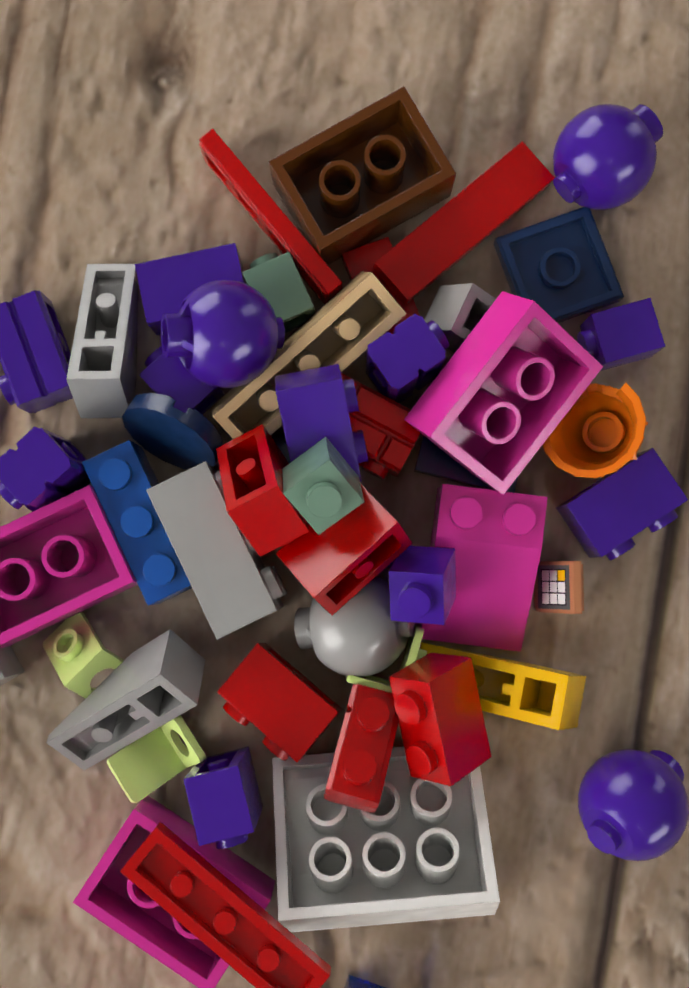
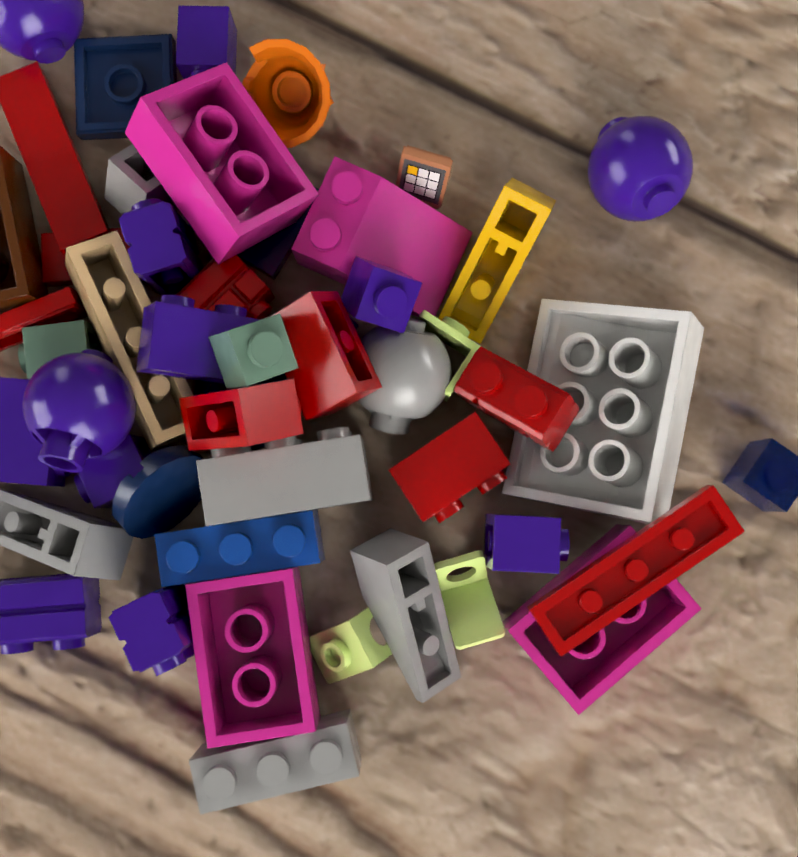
camera: 75 degrees left, 0 degrees up
red brick [389,653,492,786] -> none
dark purple brick [556,448,688,561] -> none

